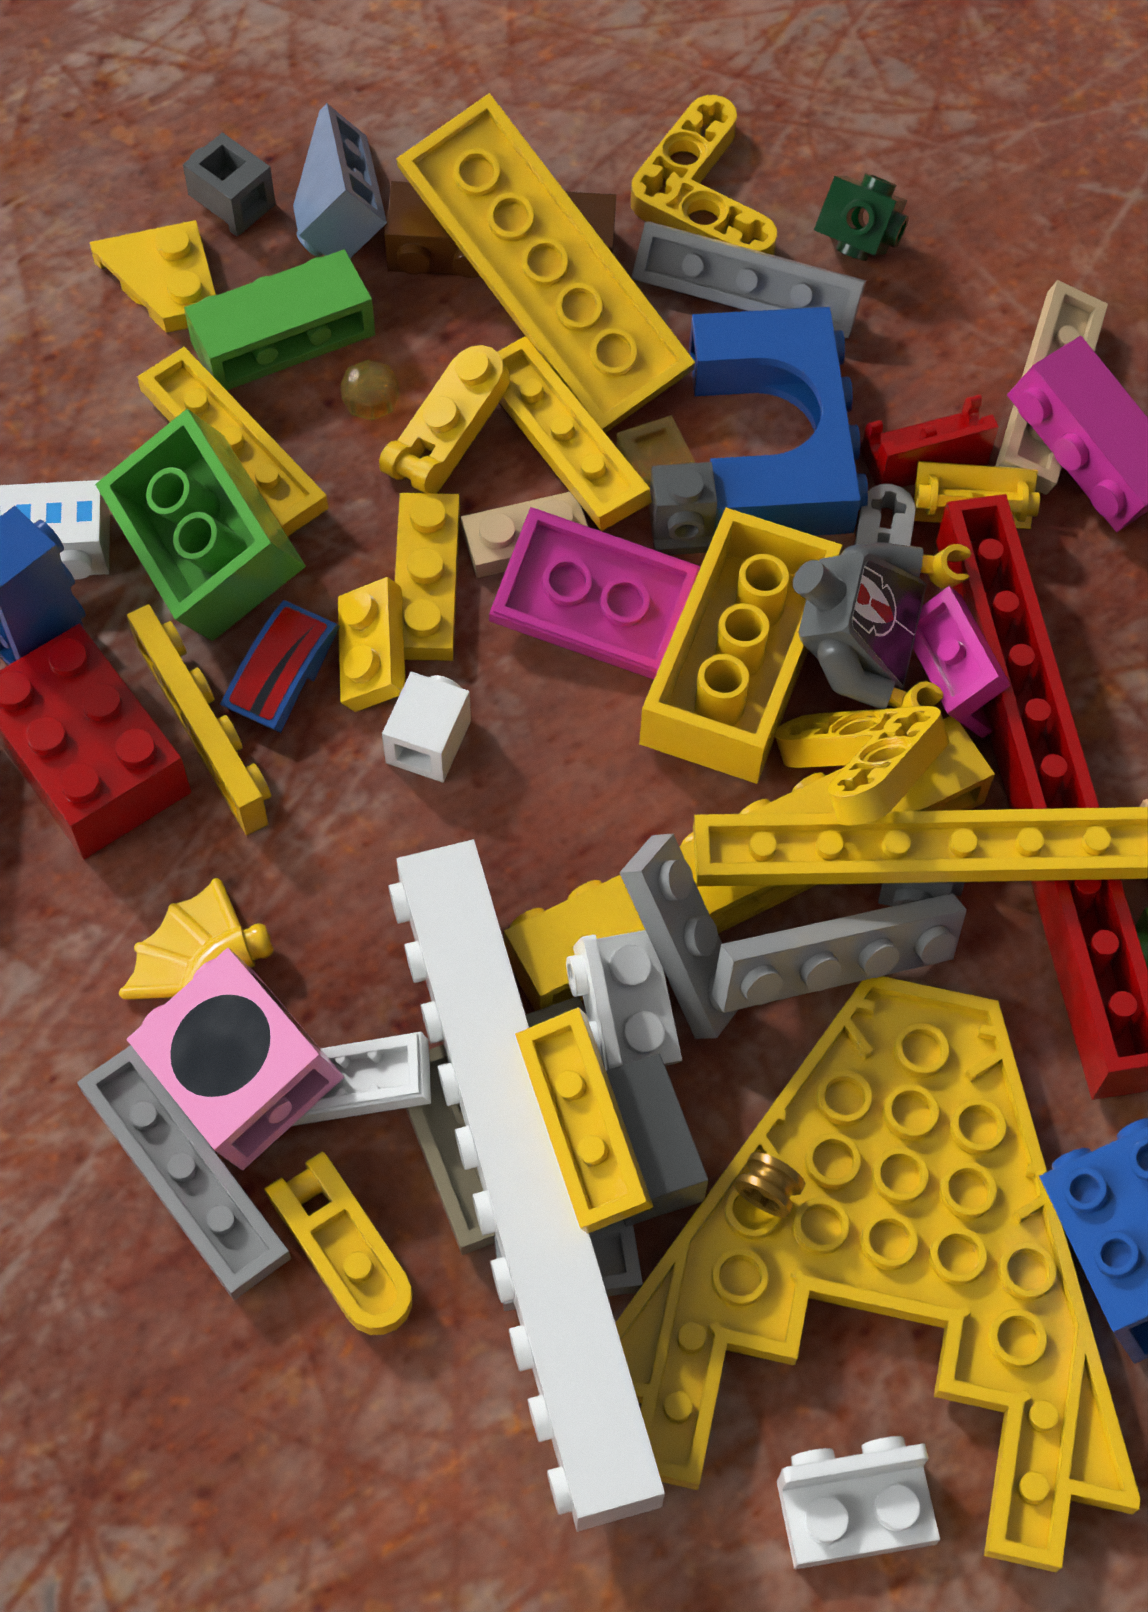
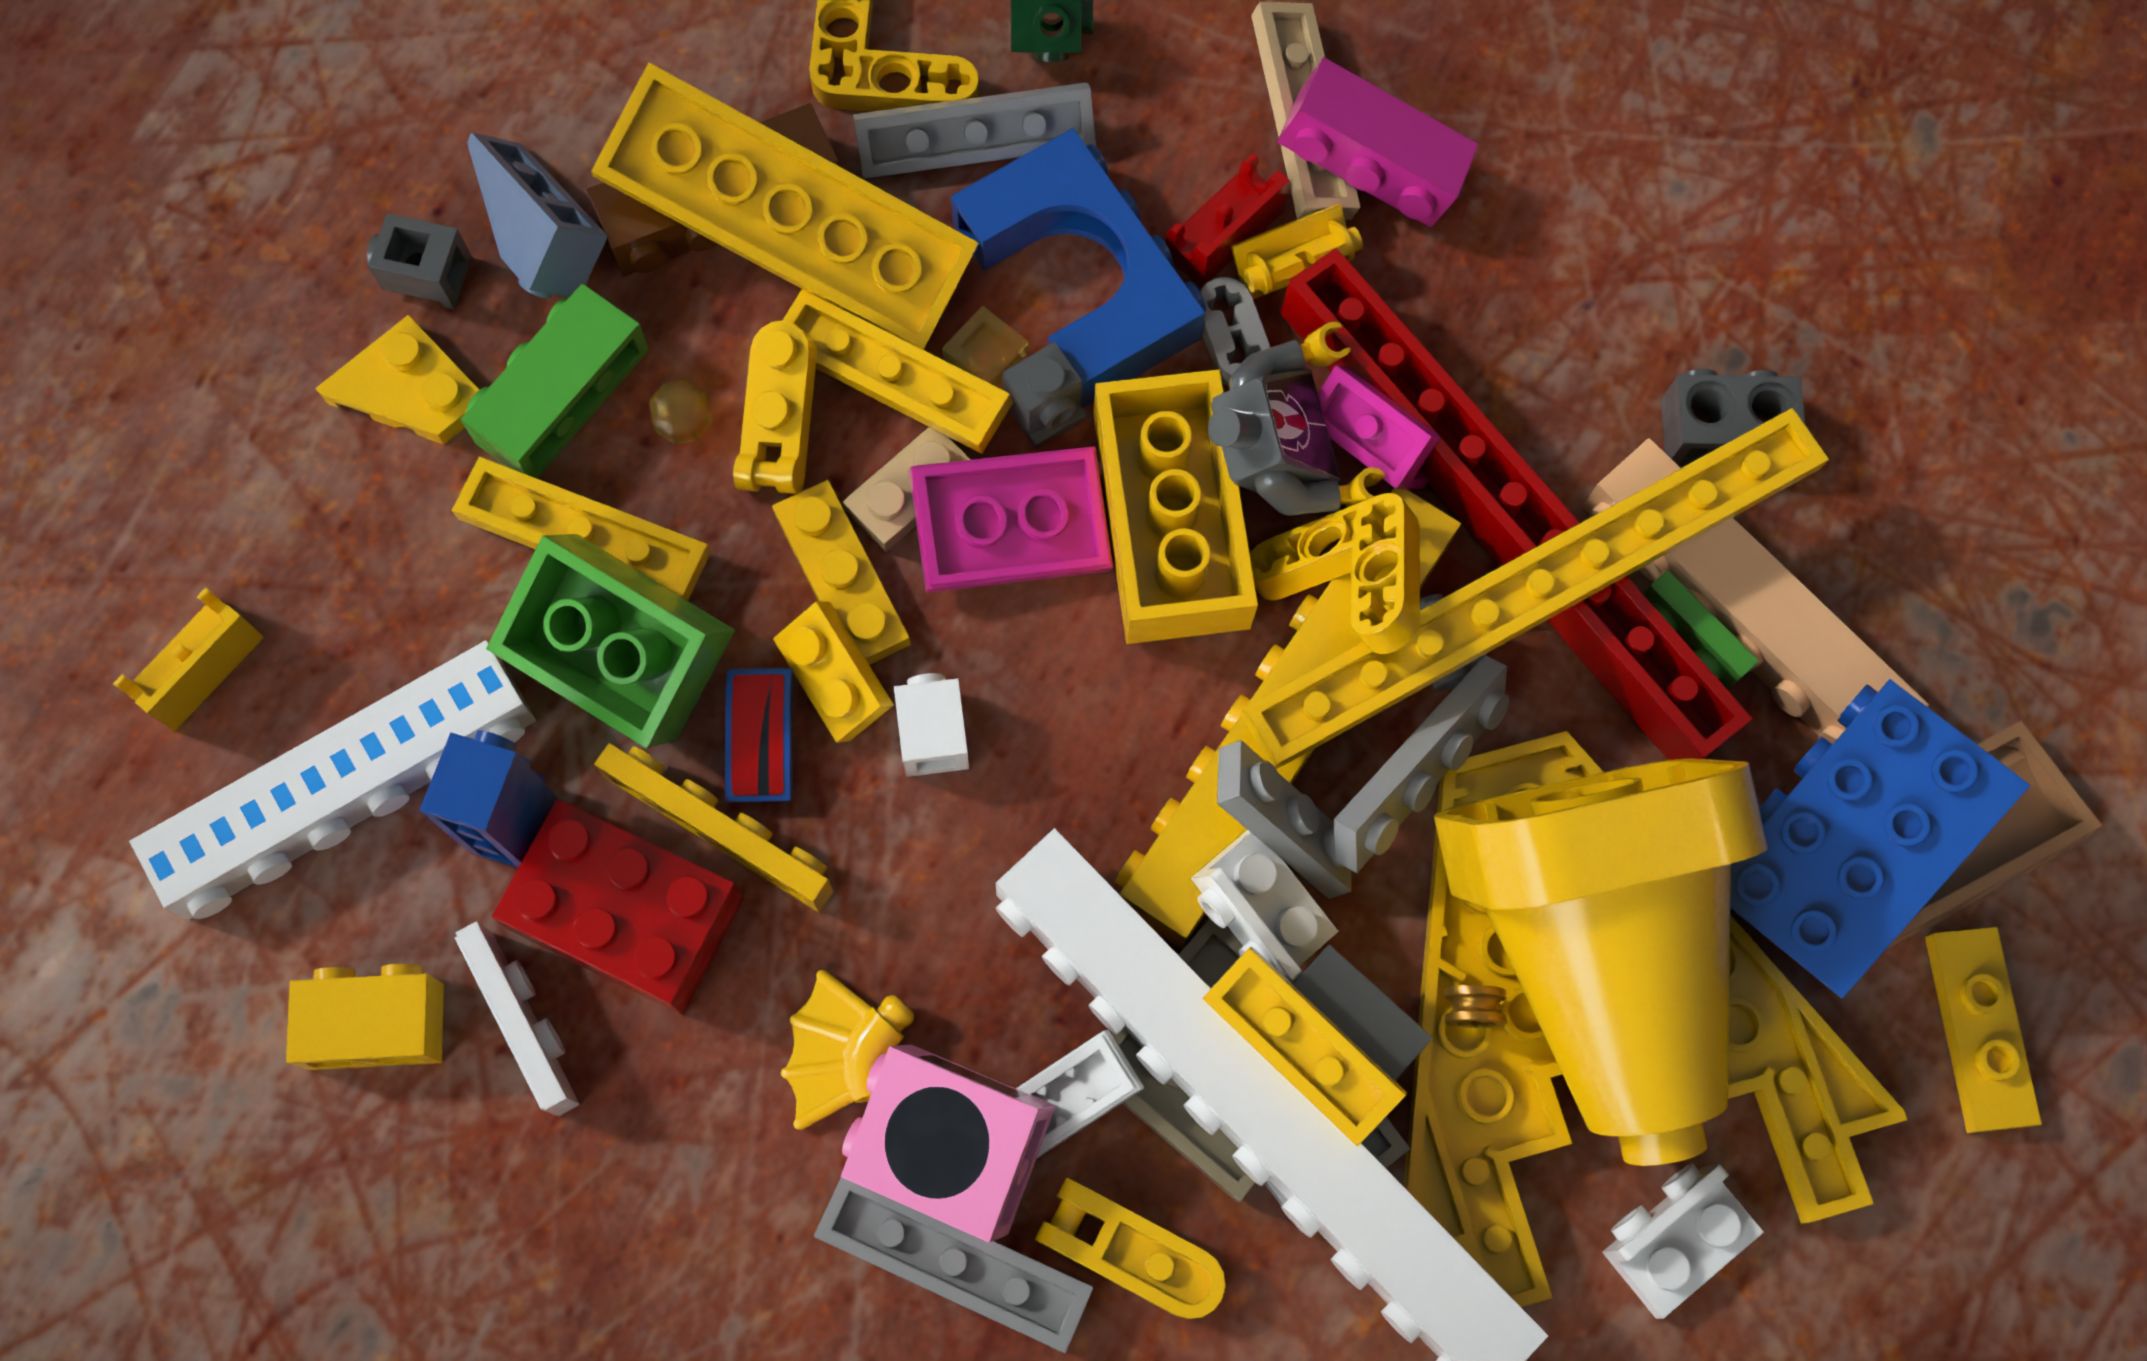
camera: 30 degrees left, 10 degrees up
none -> yellow cone [1434,758,1768,1166]

